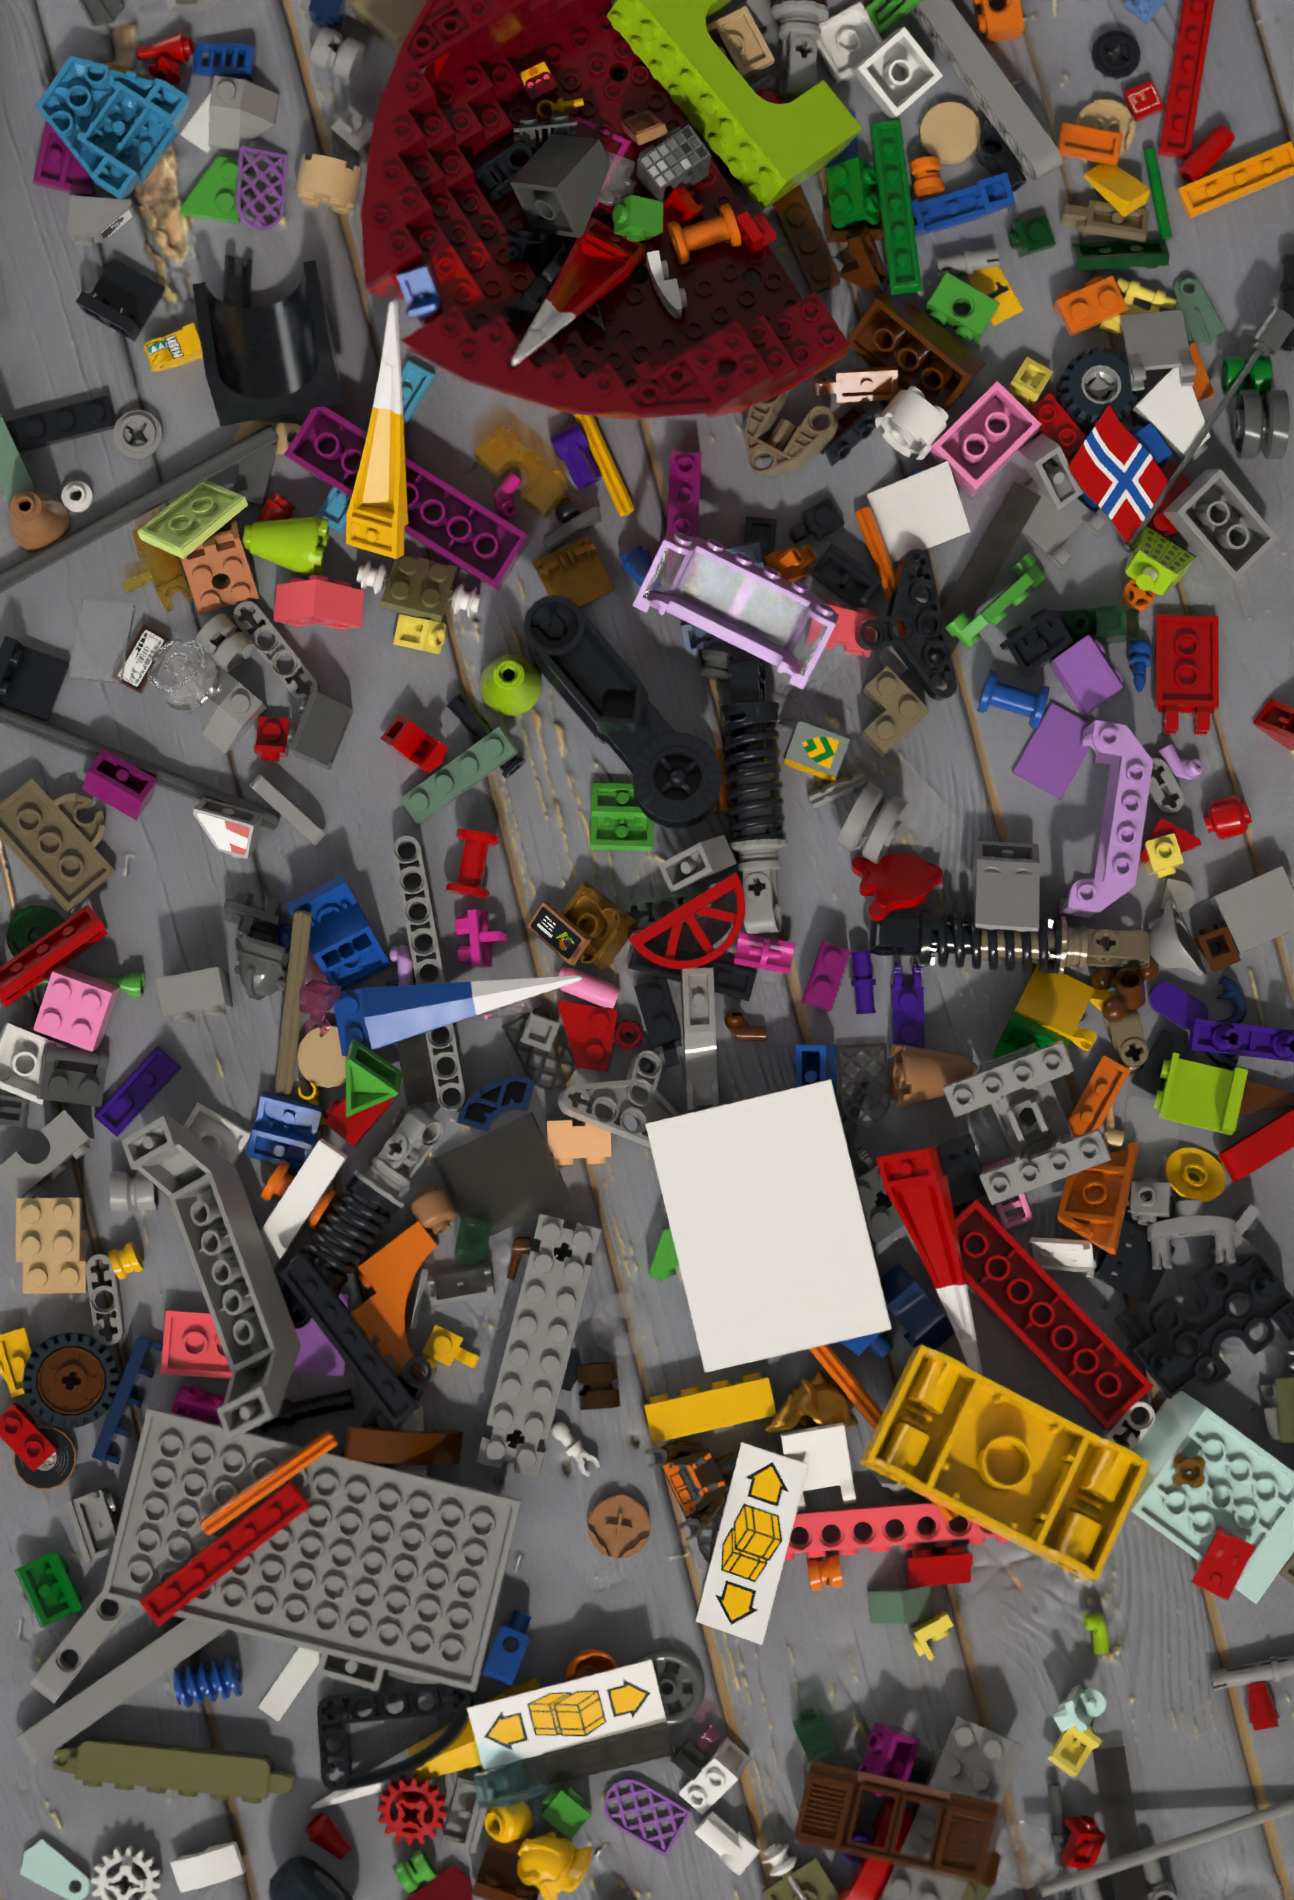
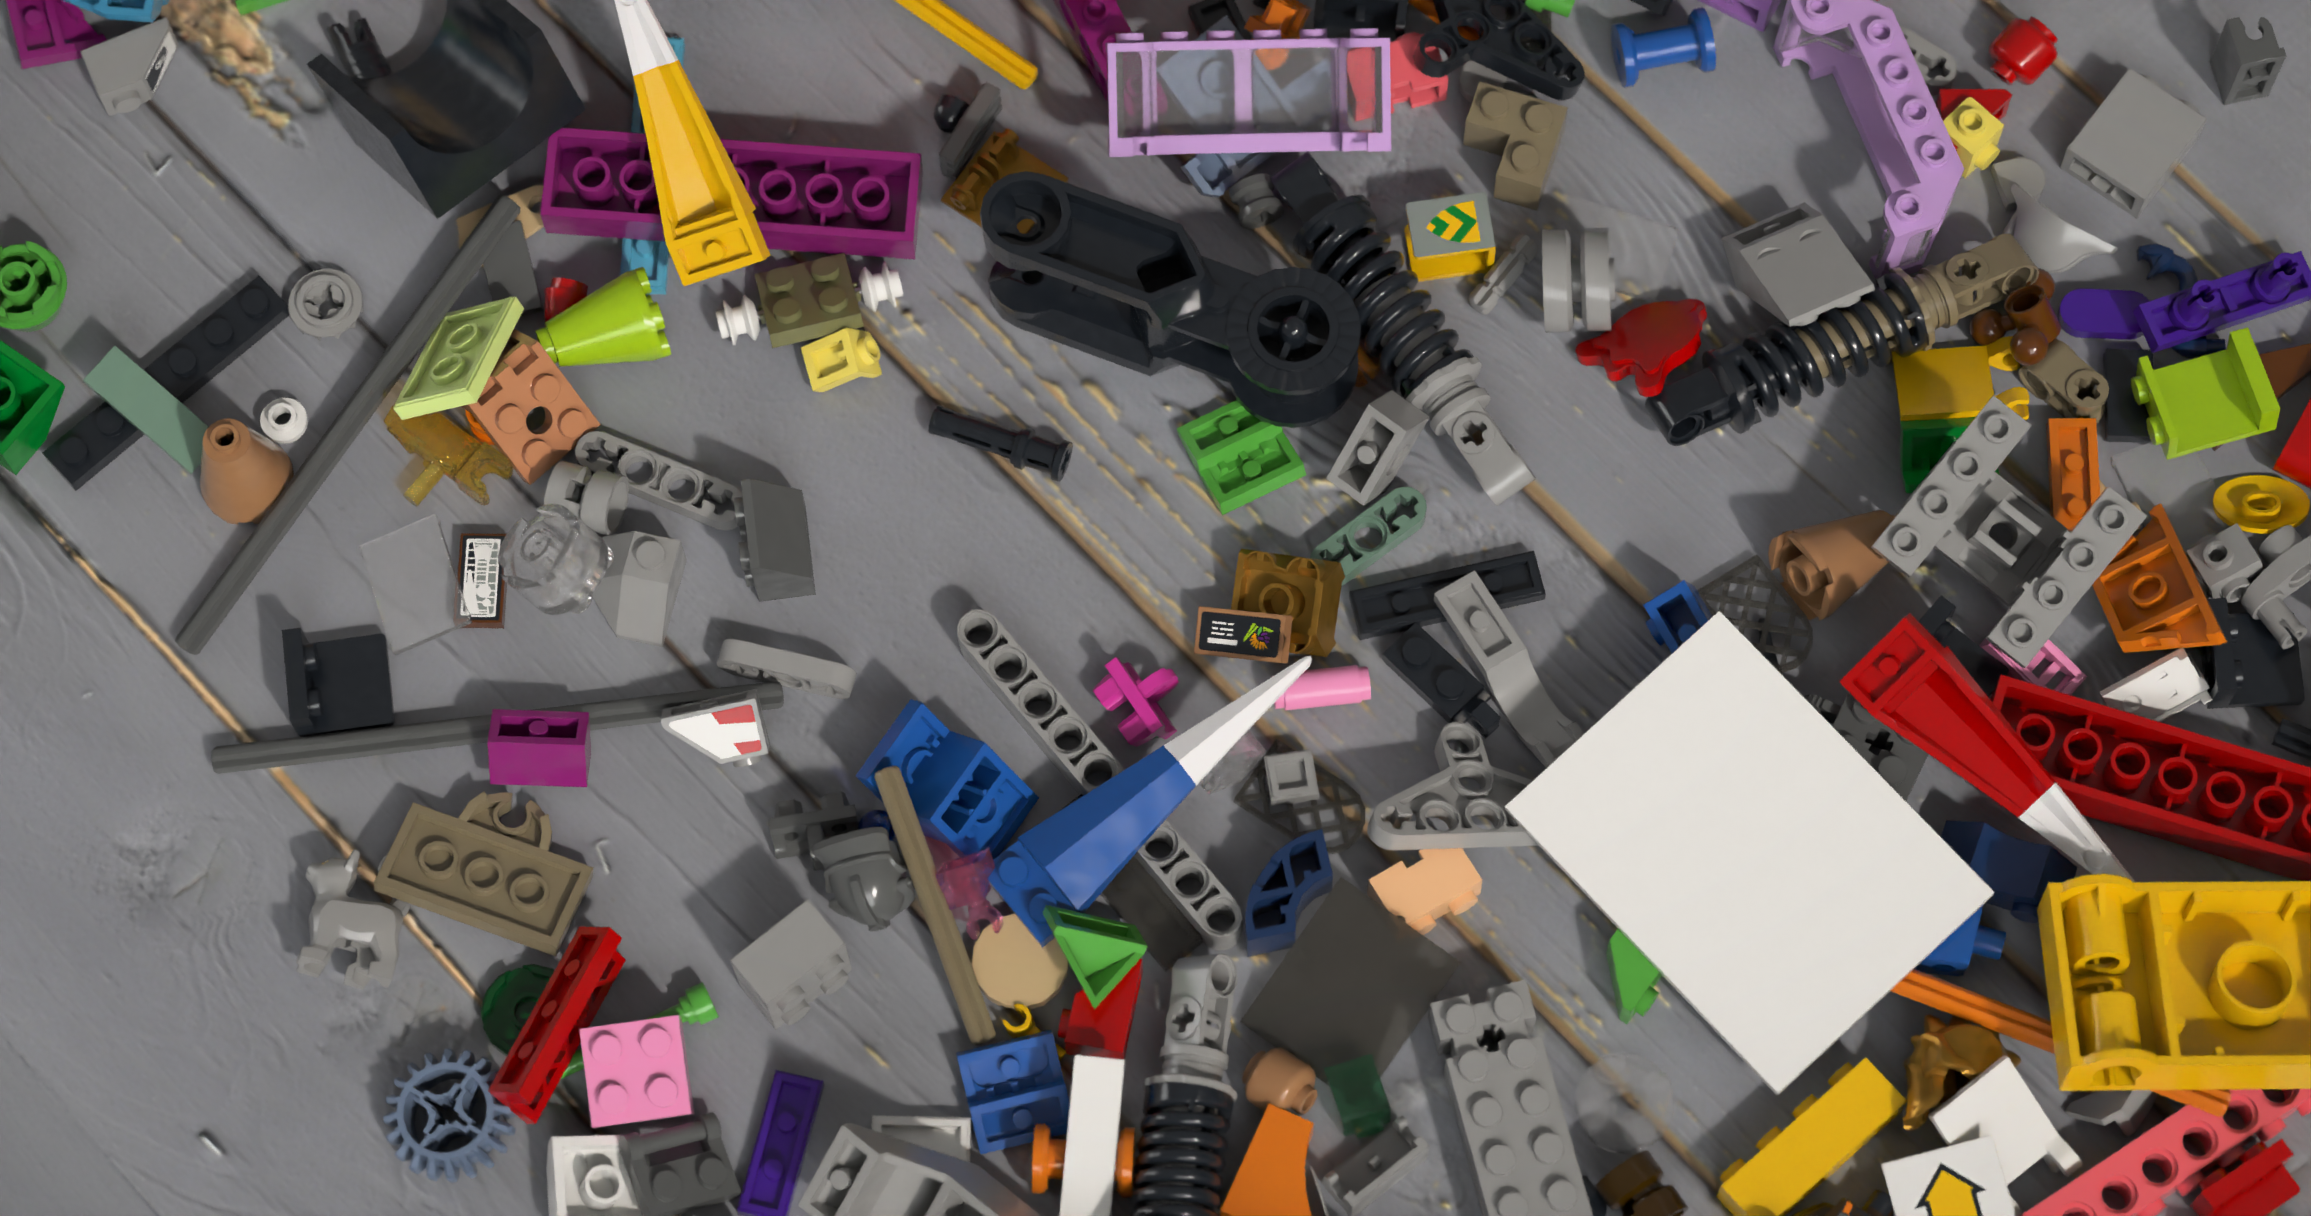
camera: 25 degrees left, 15 degrees down
black bracket [76,259,165,342] -> none
yellow leg [143,322,203,372] -> none
red bracket [254,717,290,762] -> none
coral brick [274,575,364,630] -> none
red brick [380,714,449,774] -> none
lavender arm [389,944,414,986] -> none
sand green plate [400,727,519,824] -> none
red piece [445,829,500,899] -> none
clear yellow arch [474,425,569,520] -> none
lime cone [481,654,542,717] -> none
dark pink arm [493,472,522,519] -> none
reddish brown hand [507,1237,531,1280] -> none
dark purple piece [549,423,602,490] -> none
red wing [558,1000,618,1073] -> none
dark red plate [613,1020,644,1051] -> none
blue cone [620,545,660,588] -> none
red window [628,873,745,970] -> none
reddish brown arm [724,1008,766,1042] -> none
dark pink hips [734,933,795,974] -> none
magenta brick [801,942,851,1012] -> none
dark purple pin [851,951,876,1014] -> none
dark purple hinge [891,962,925,1048] -> none
medium lavender piece [1012,703,1092,800] -> none
lavender arm [1159,744,1204,780] -> none
reddish brown brick [1194,924,1241,974] -> none

